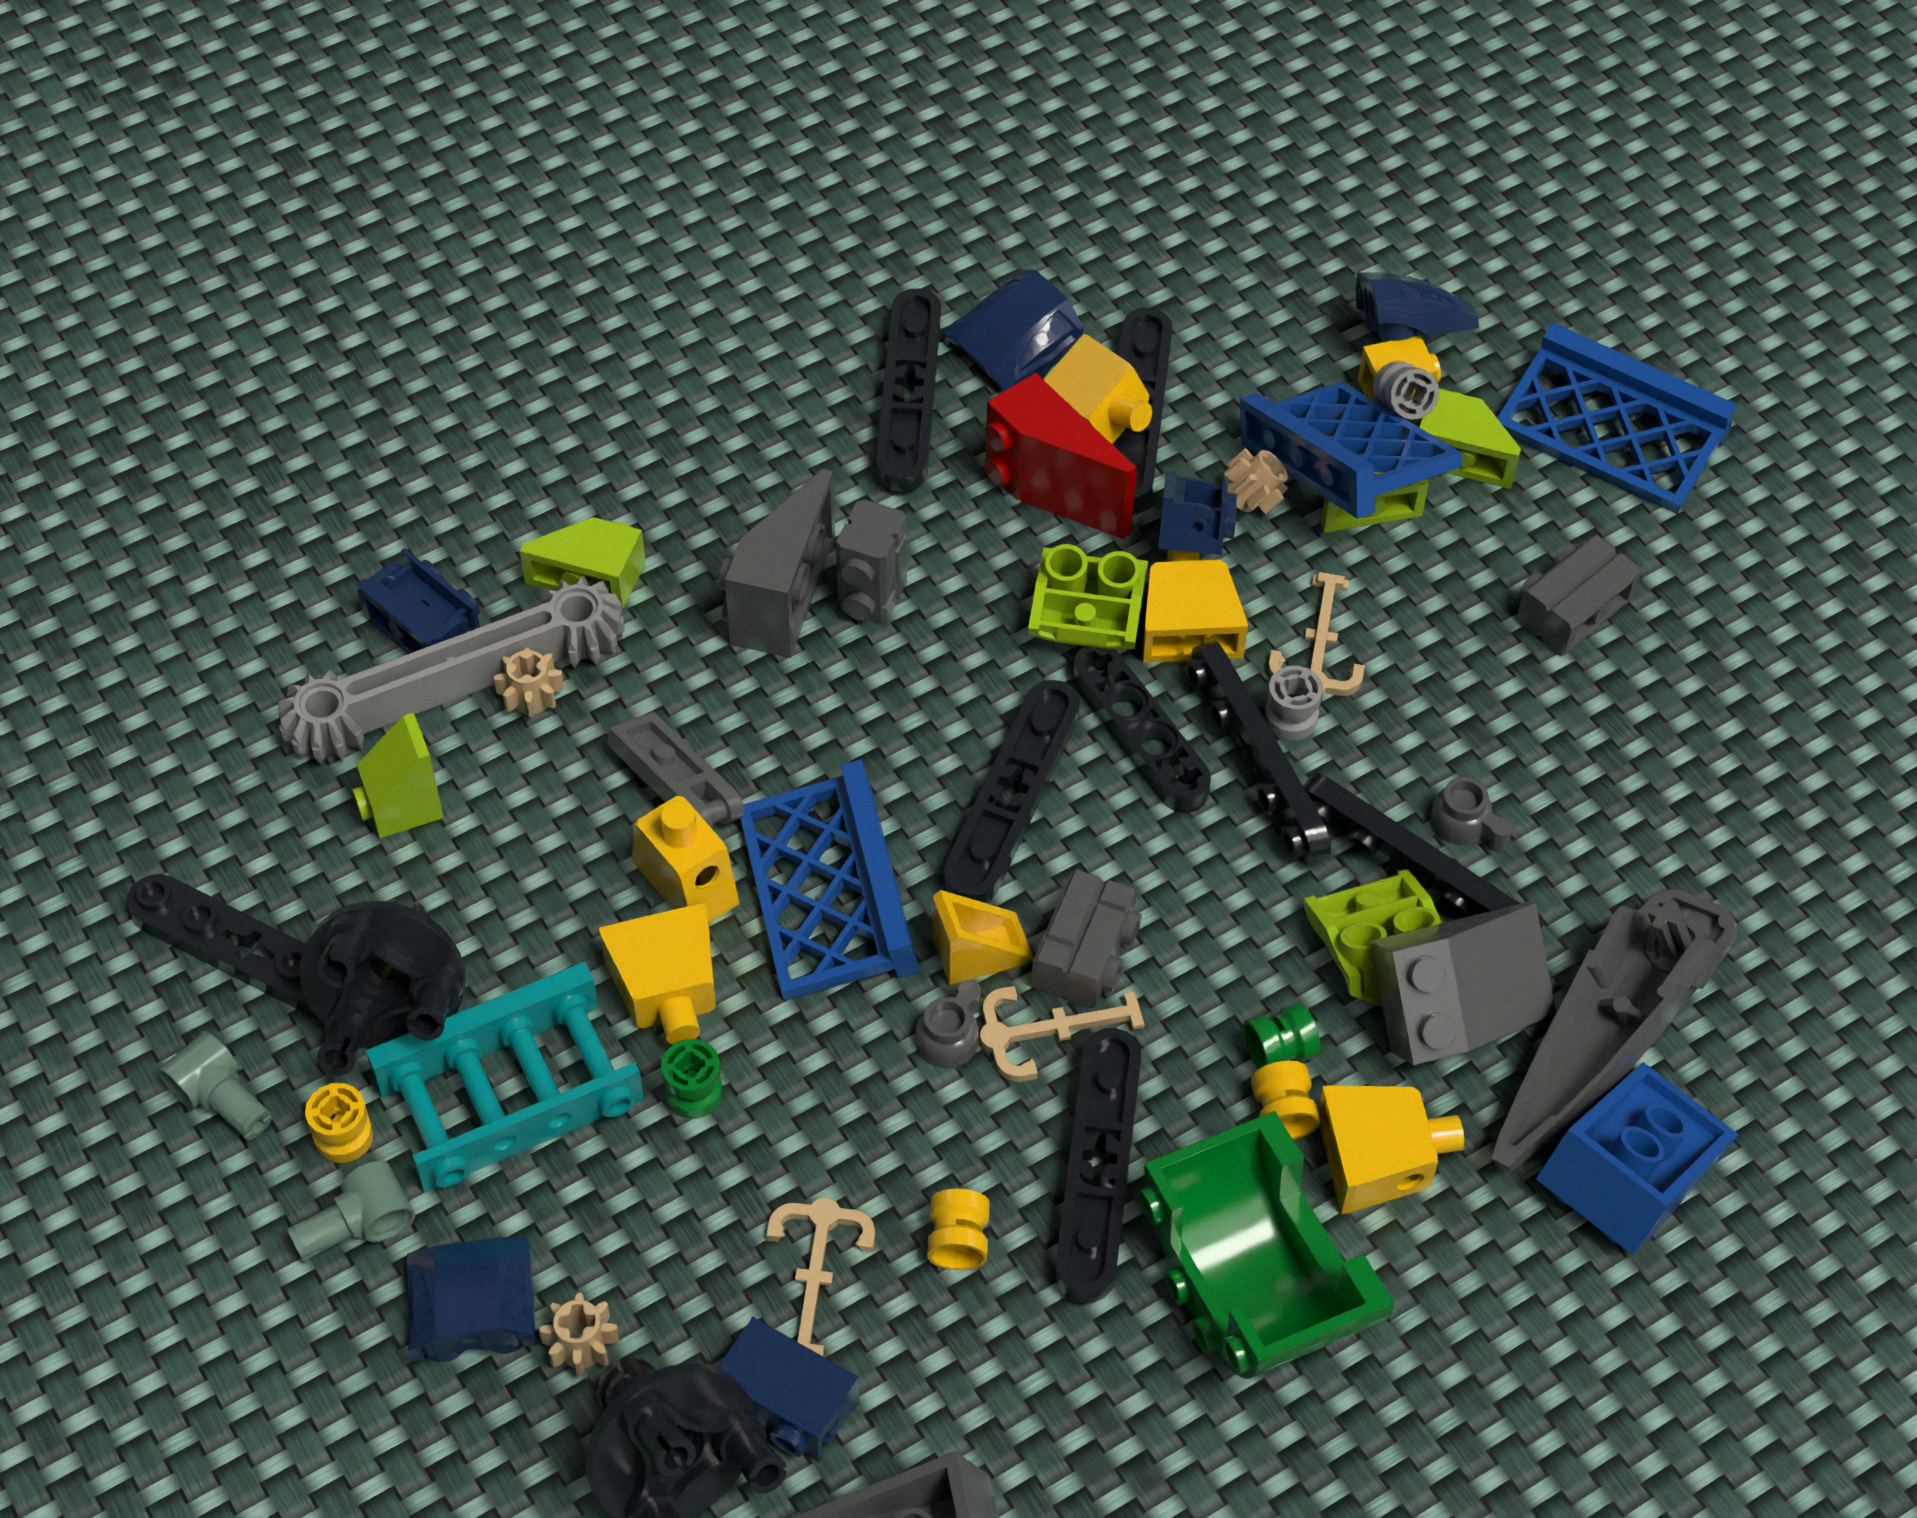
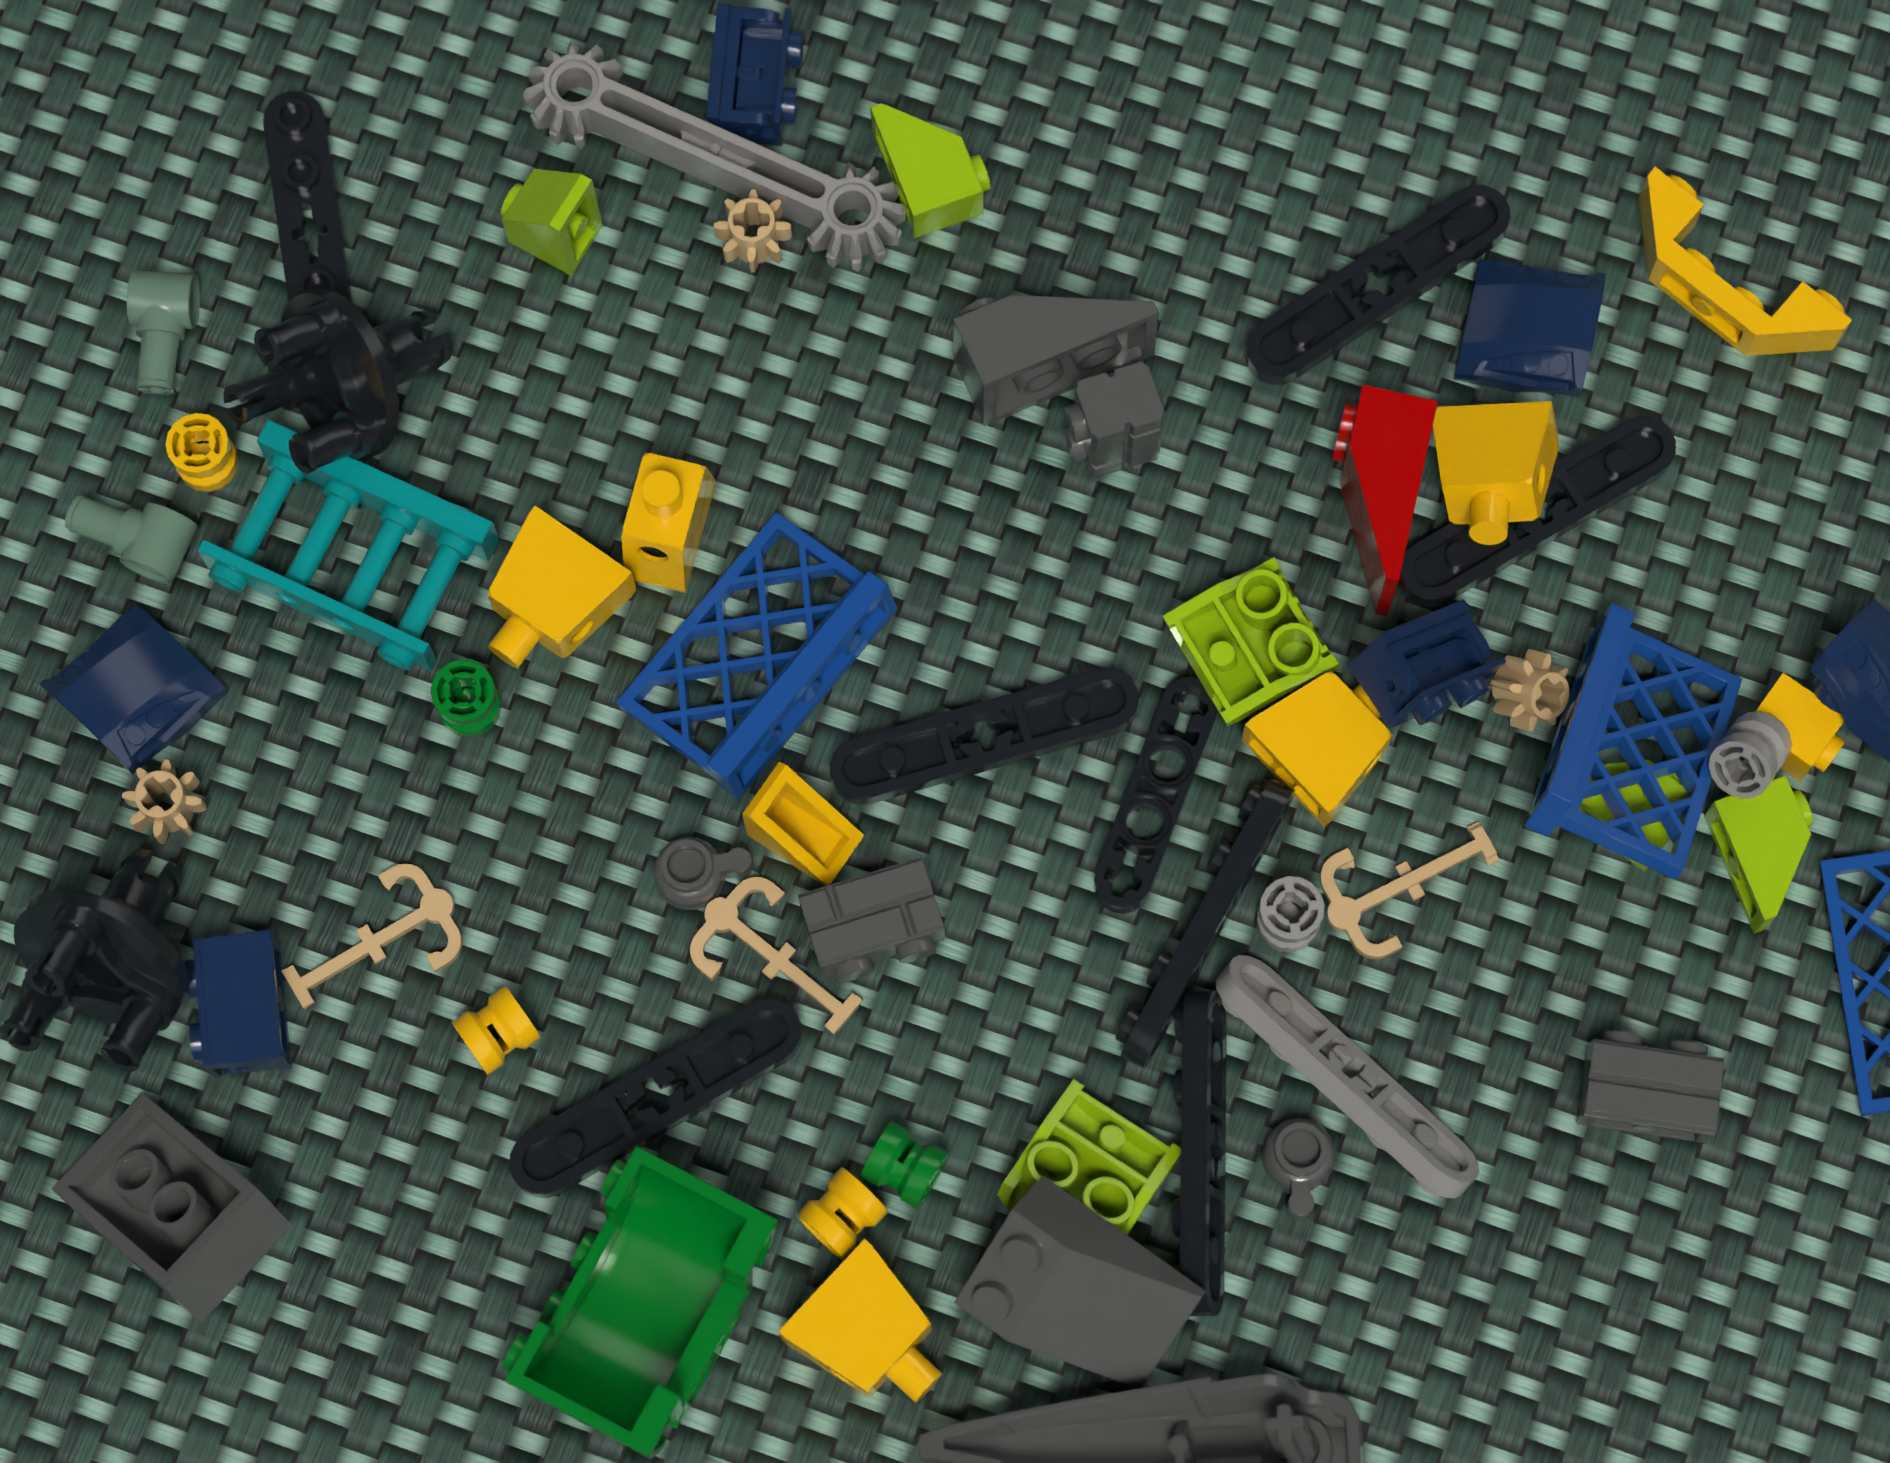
camera: 55 degrees right, 20 degrees up
dark grey plate [607,711,744,828] -> none
none -> light grey piece [1216,955,1479,1198]
none -> yellow slope [1638,166,1852,356]

